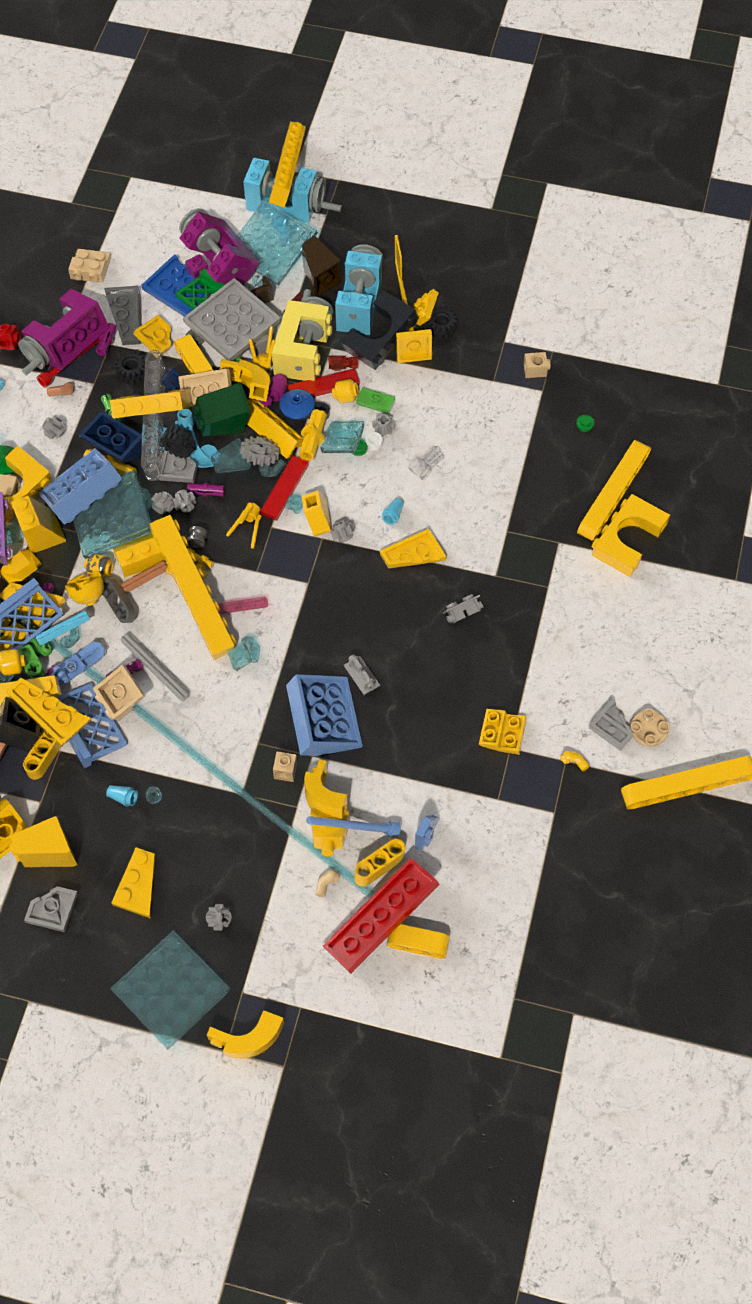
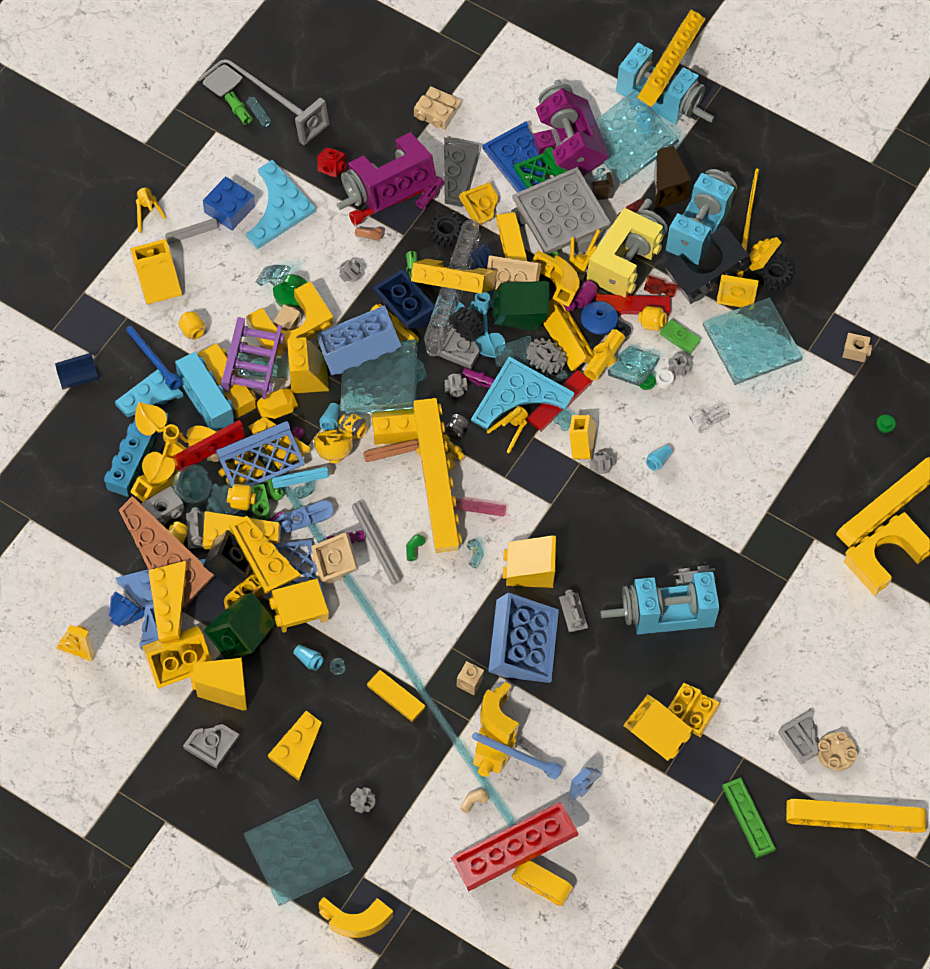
camera: 15 degrees right, 0 degrees up
dark grey beam [103,578,136,623] -> none
light grey gear [151,491,174,514] -> none
clear light blue plate [228,644,252,671] -> none
yellow beam [354,839,405,887] -> none
yellow wing [380,529,446,569] -> none
yellow arm [560,750,590,771] -> none
none -> dark green slope [204,593,276,659]
none -> yellow panel [269,579,329,632]
none -> medium azure cone [319,403,340,431]
none -> yellow tile [367,670,425,722]
none -> green arm [406,534,425,561]
none -> medium azure plate [471,357,574,430]
none -> yellow slope [503,536,556,588]
none -> medium azure piece [600,572,719,634]
none -> yellow slope [623,694,693,761]
none -> clear light blue plate [703,298,803,385]
none -> bright green tile [722,778,776,858]

